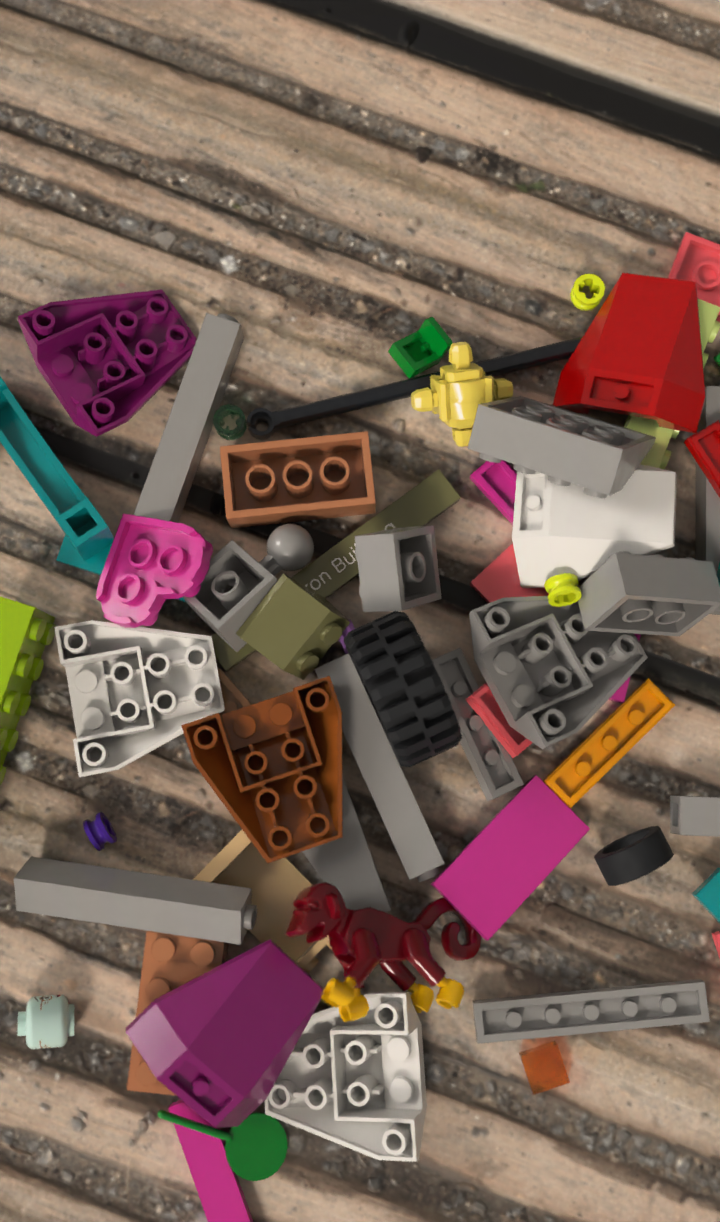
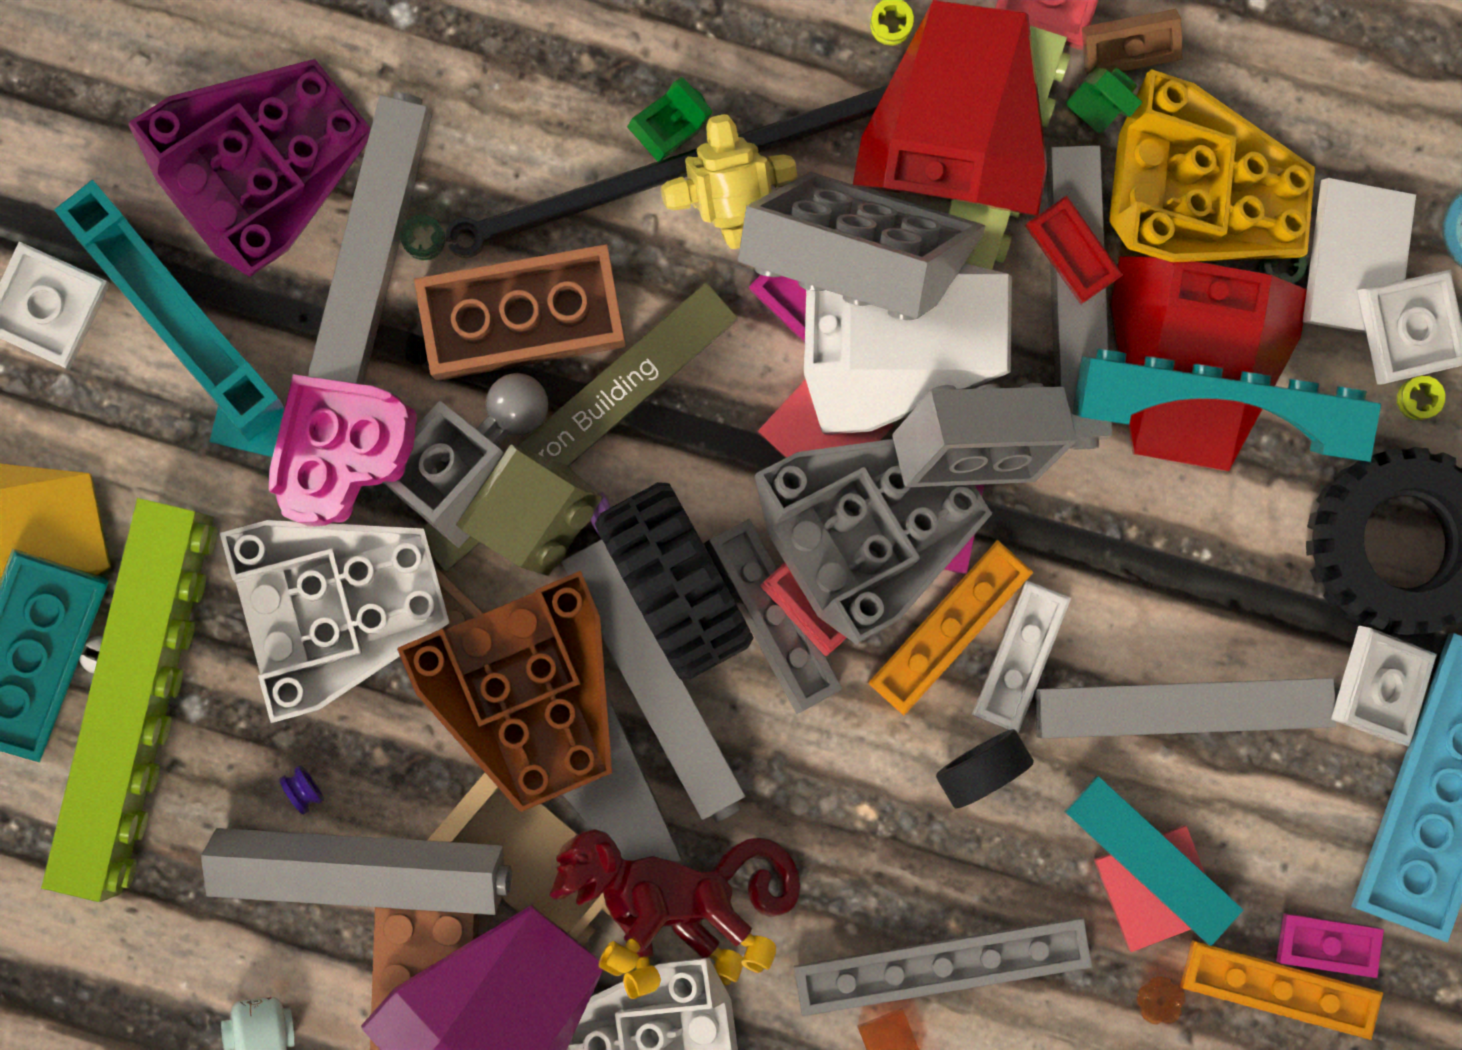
camera: 10 degrees left, 5 degrees up
light grey brick [355,525,442,612] -> none
dark pink tile [431,775,590,940] -> none
neon yellow bush [544,573,582,607] -> none
none -> white tile [972,580,1071,733]

